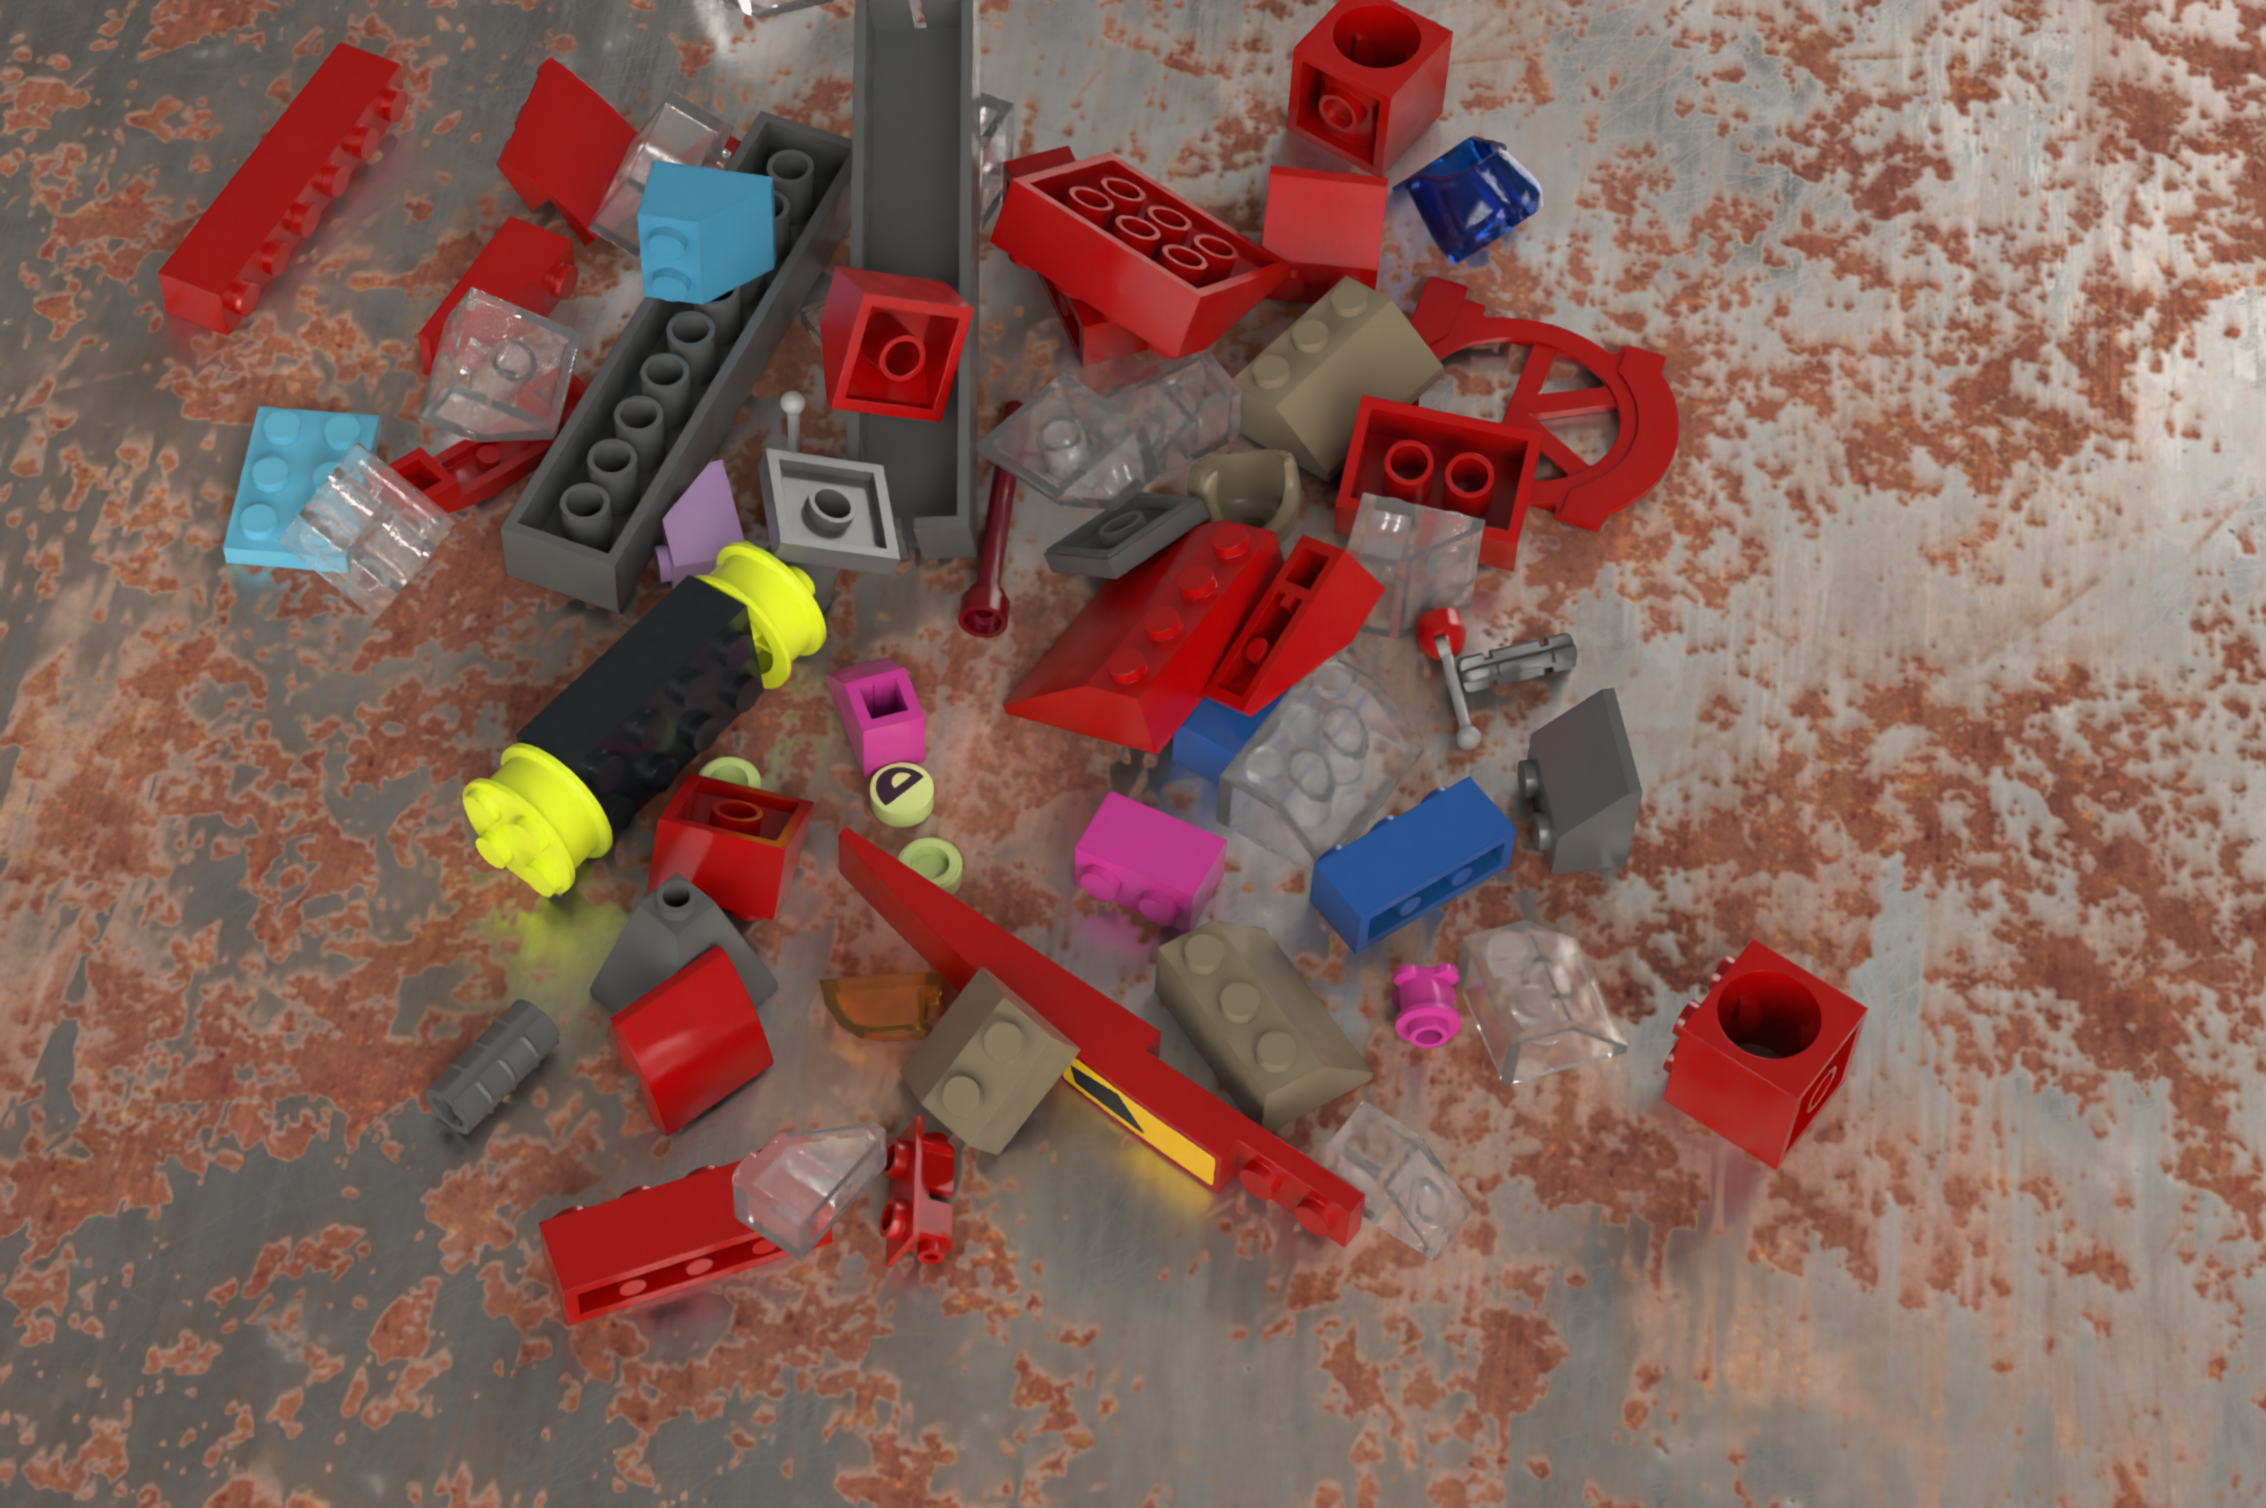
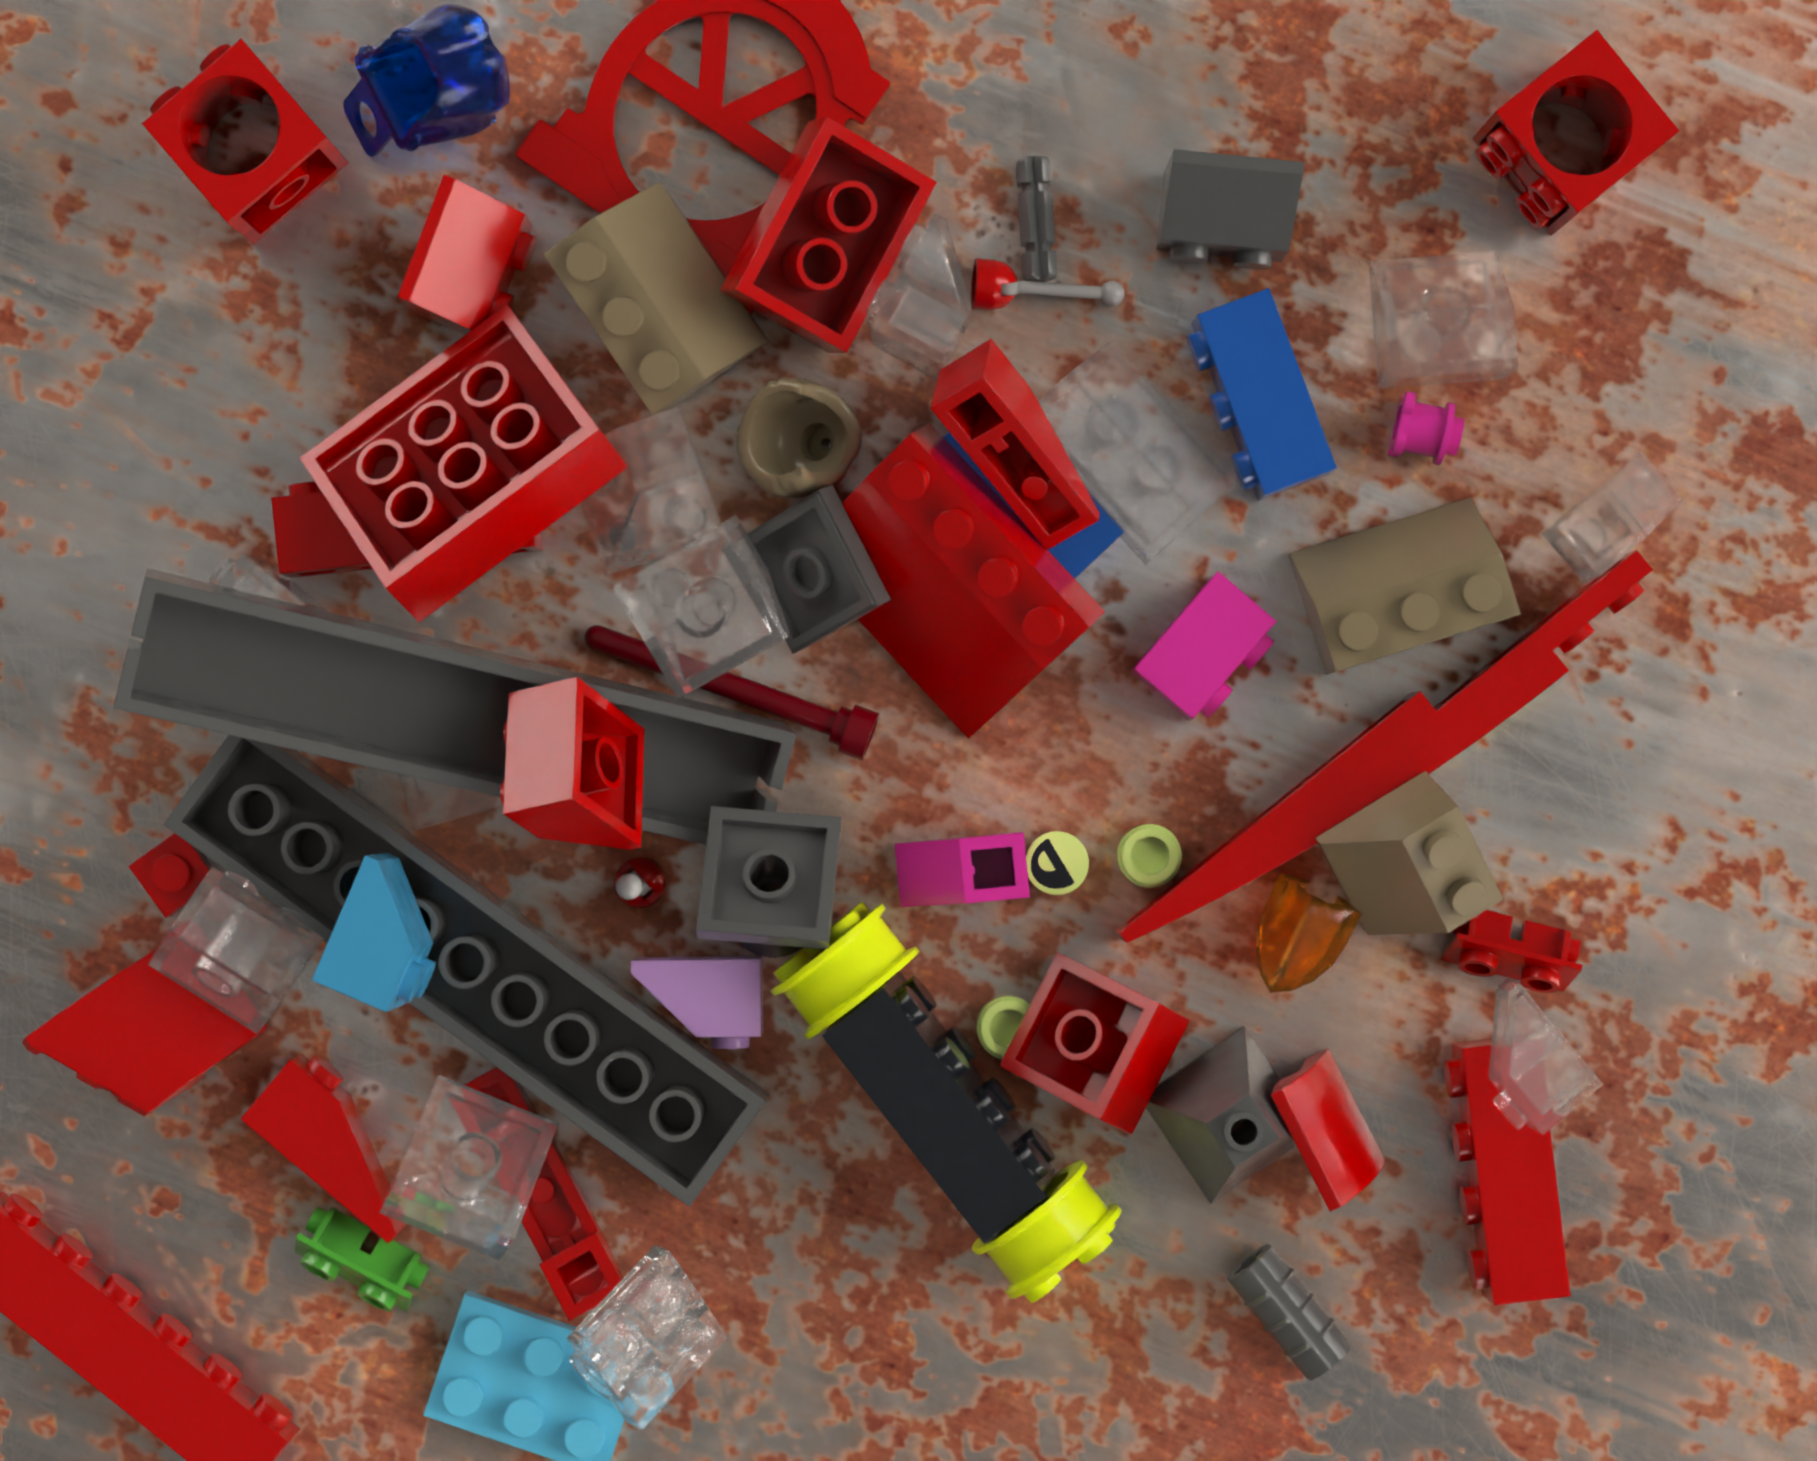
camera: 75 degrees left, 35 degrees up
none -> bright green hinge [295,1207,430,1312]

